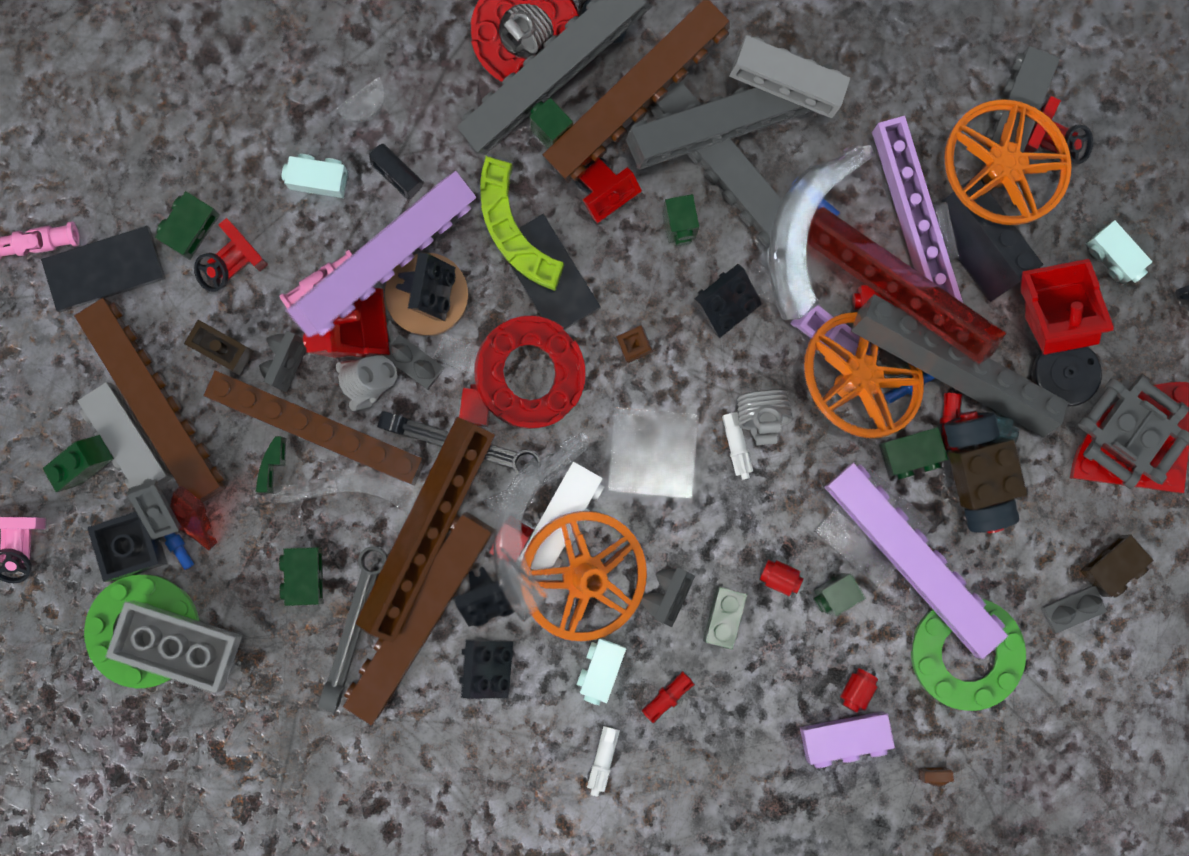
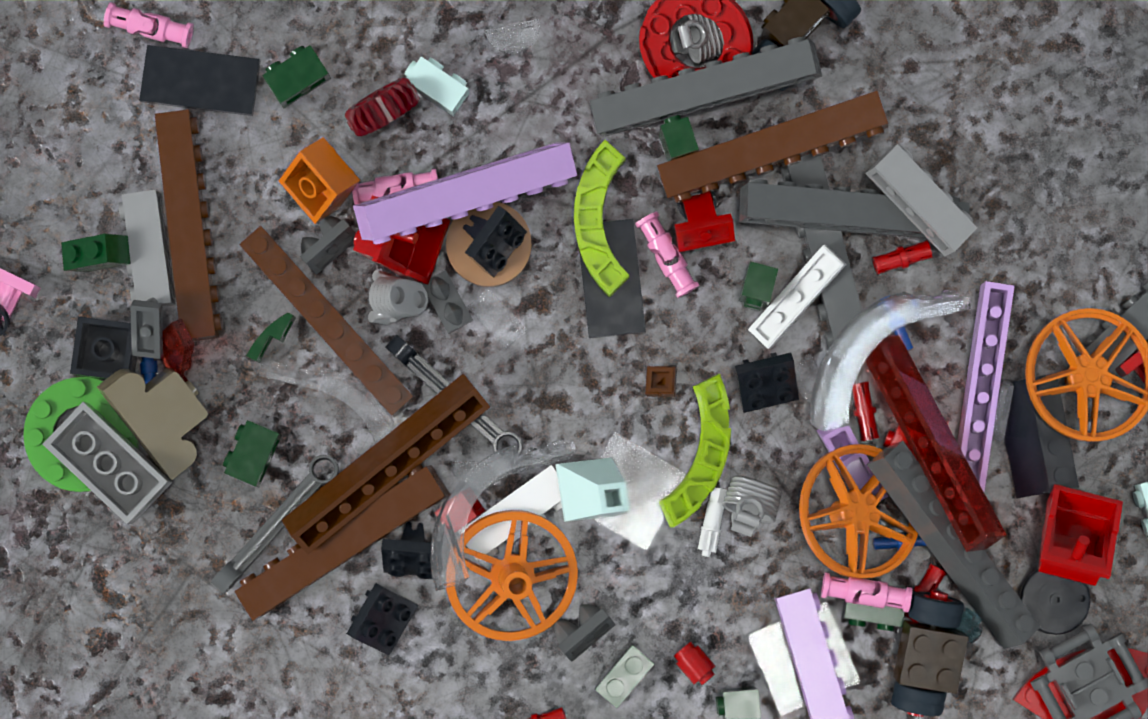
camera: 30 degrees right, 0 degrees up
dark brown brick [184,320,254,375] -> none
red piece [194,218,268,292] -> none
black brick [369,144,424,200] -> none
red brick [459,384,490,427] -> none
red plate [474,316,586,429] -> none
light aqua brick [577,638,626,705] -> none
none -> dark tan brick [97,368,208,480]
none -> orange brick [279,137,360,224]
none -> dark red gear [344,78,420,136]
none -> light aqua slope [556,458,630,522]
none -> bright pink piece [635,211,700,298]
none -> lime tile [658,374,731,527]
none -> white tile [748,245,847,349]
none -> bright pink piece [821,573,912,612]
none -> red pin [851,382,879,441]
none -> red pin [872,240,933,275]

